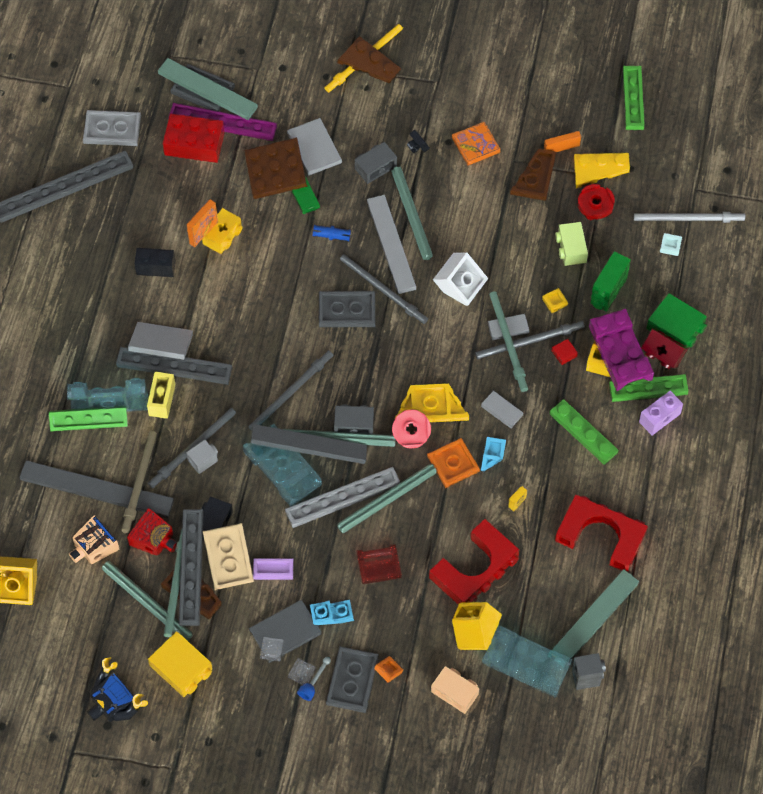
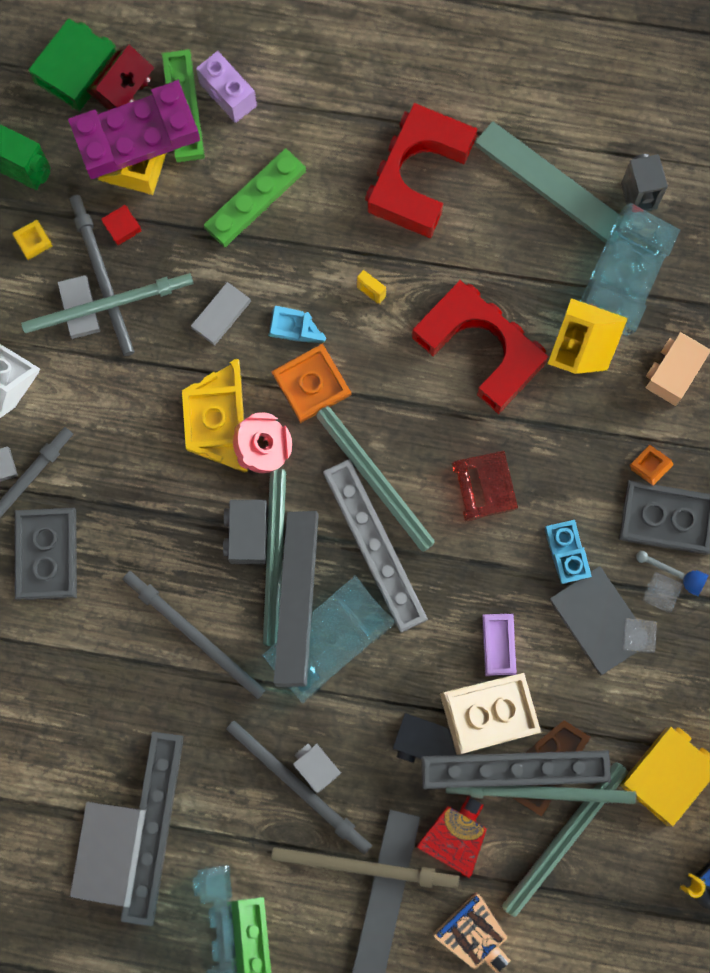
camera: 90 degrees left, 15 degrees up
light yellow brick [147,372,176,419] -> none

